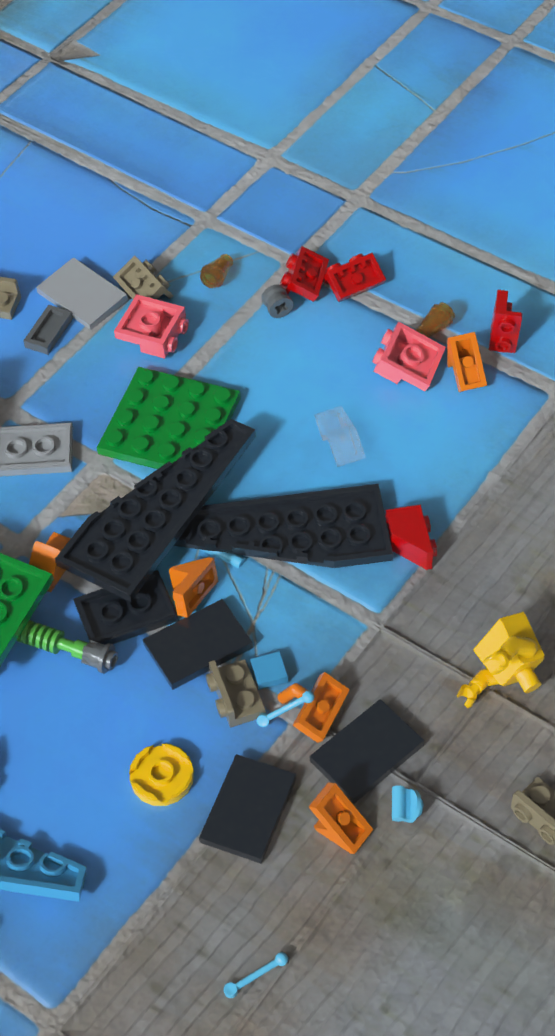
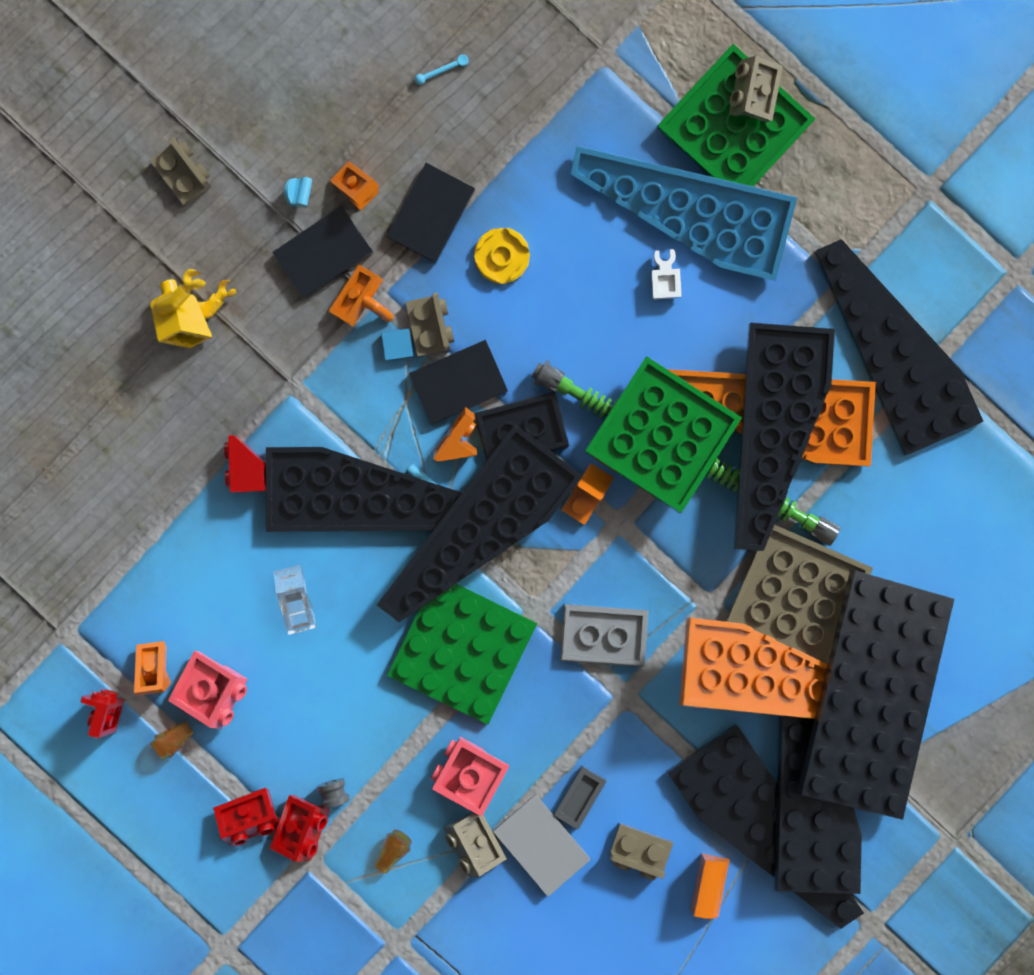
camera: 175 degrees left, 35 degrees up
medium azure hinge [257,691,314,727] -> none

